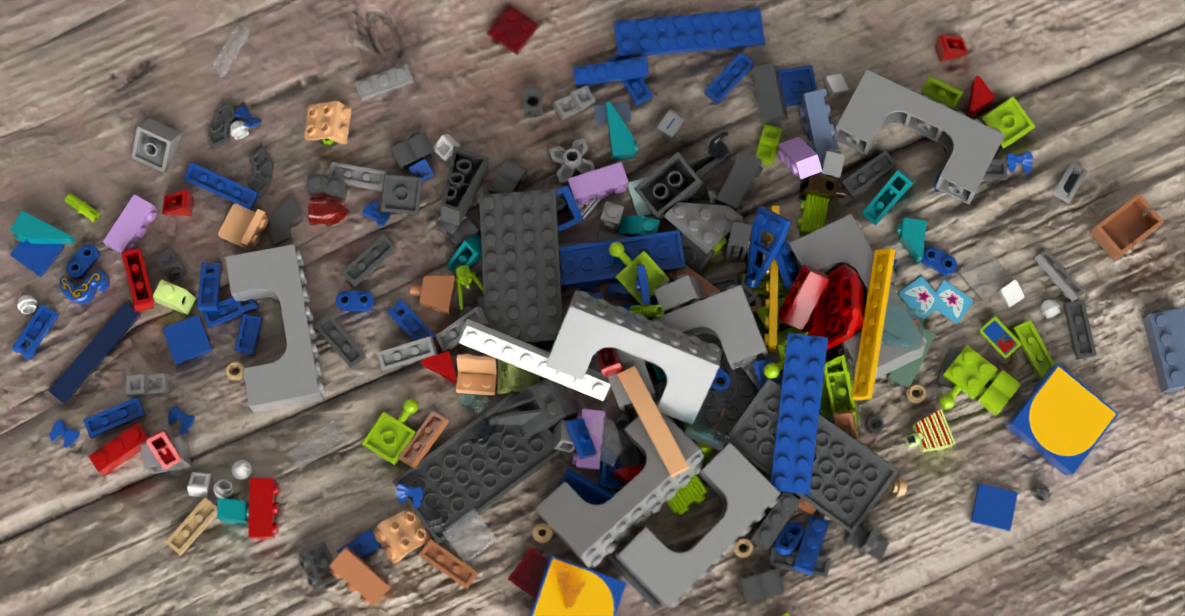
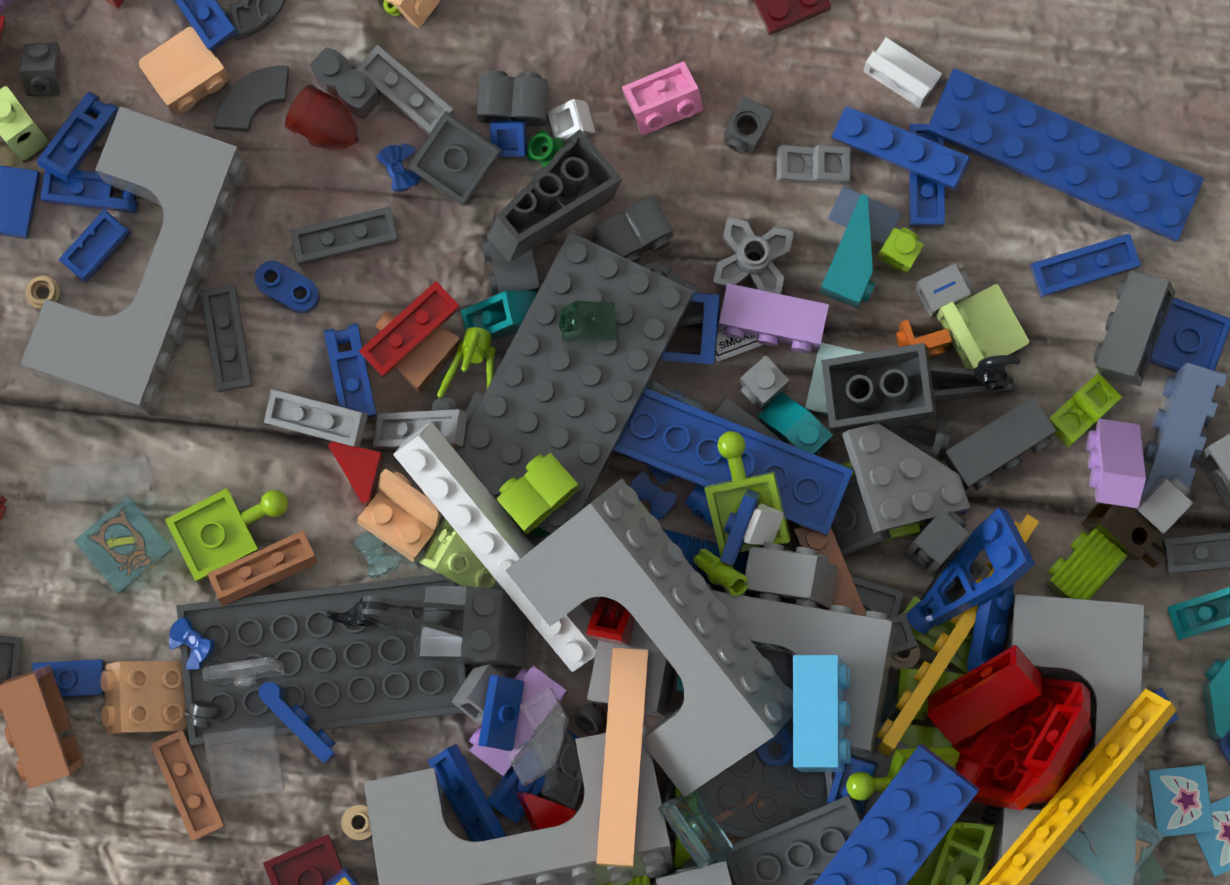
camera: 35 degrees right, 5 degrees up
none -> clear light blue tile [74,496,173,594]
none -> clear plate [202,657,284,687]
none -> blue plate [259,682,338,764]
none -> red plate [359,281,460,378]
none -> lime brick [497,453,580,535]
none -> green plate [527,130,564,167]
none -> clear green bracket [558,301,616,342]
none -> bright pink bracket [622,61,704,135]
none -> white slope [743,503,784,545]
none -> medium azure brick [793,655,851,772]
none -> white panel [863,37,942,108]
none -> lime brick [875,227,924,275]
none -> orange bracket [895,320,952,359]
none -> yellowish green bracket [936,284,1029,370]

